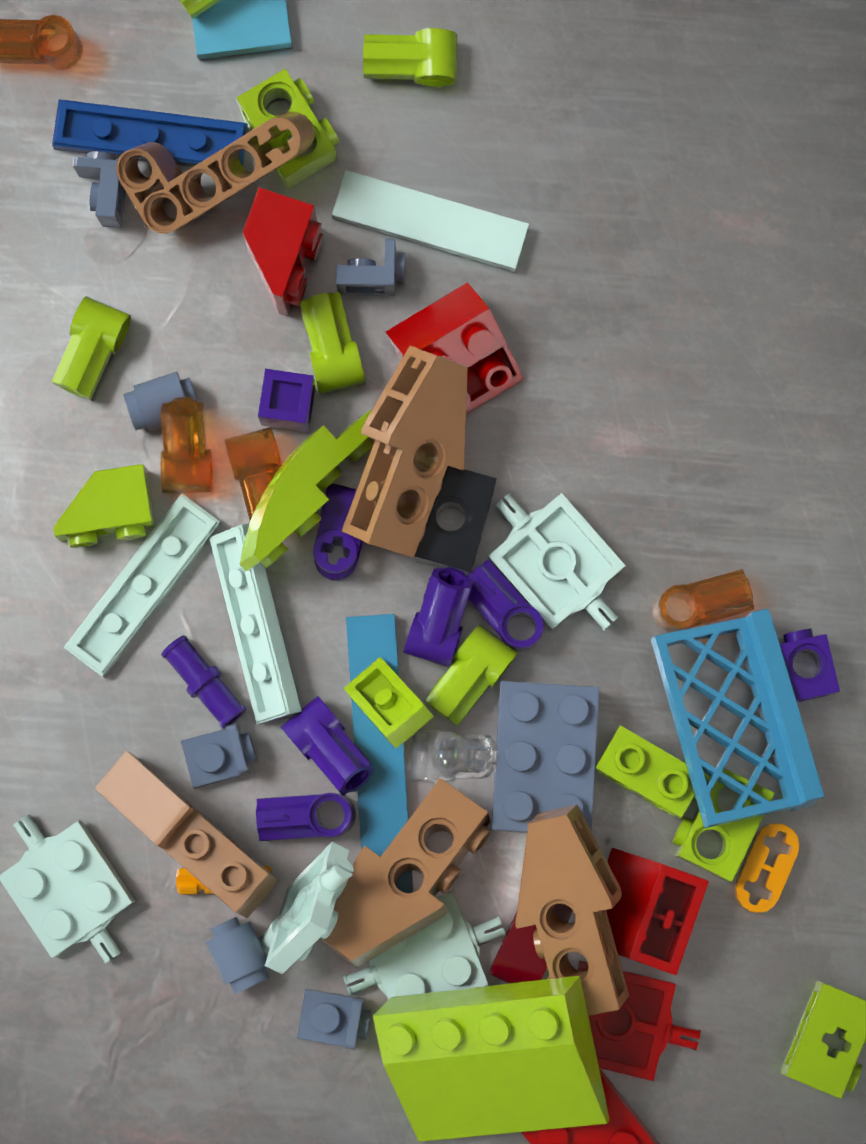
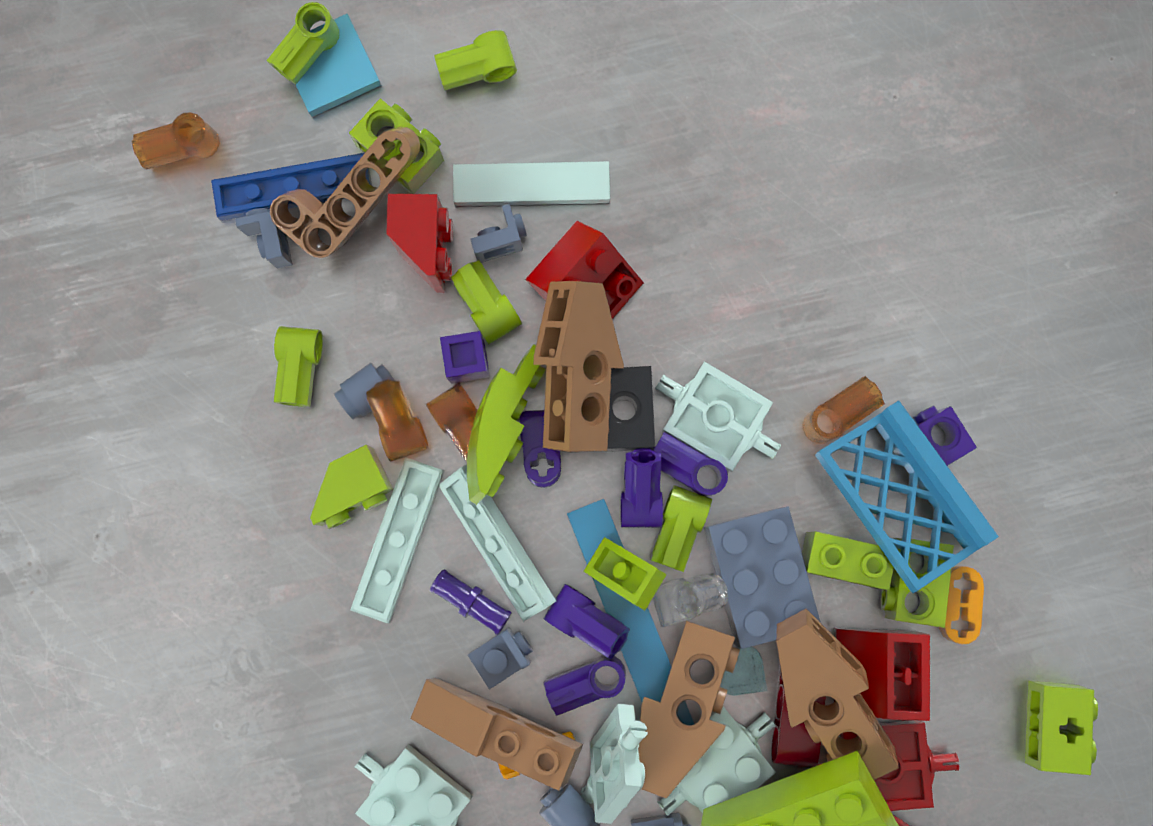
camera: 20 degrees left, 0 degrees up
none -> clear light blue tile [720,647,767,696]

